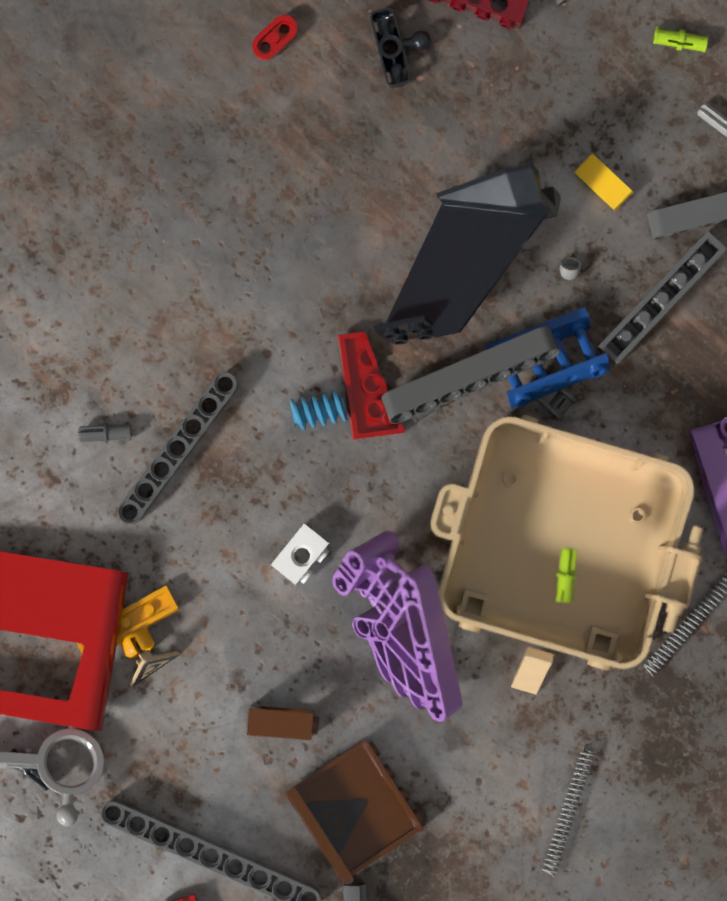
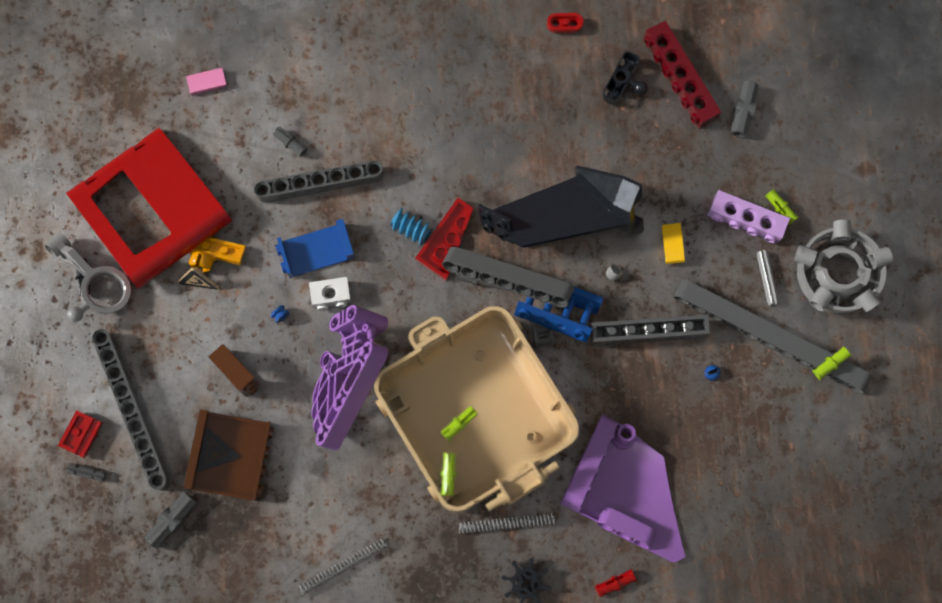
camera: 40 degrees right, 10 degrees down
tan tile [511,647,554,694] -> none
none -> blue bush [270,305,290,324]
none -> blue panel [275,219,355,278]
none -> lime pin [441,453,457,496]
none -> lavender brick [707,190,790,243]

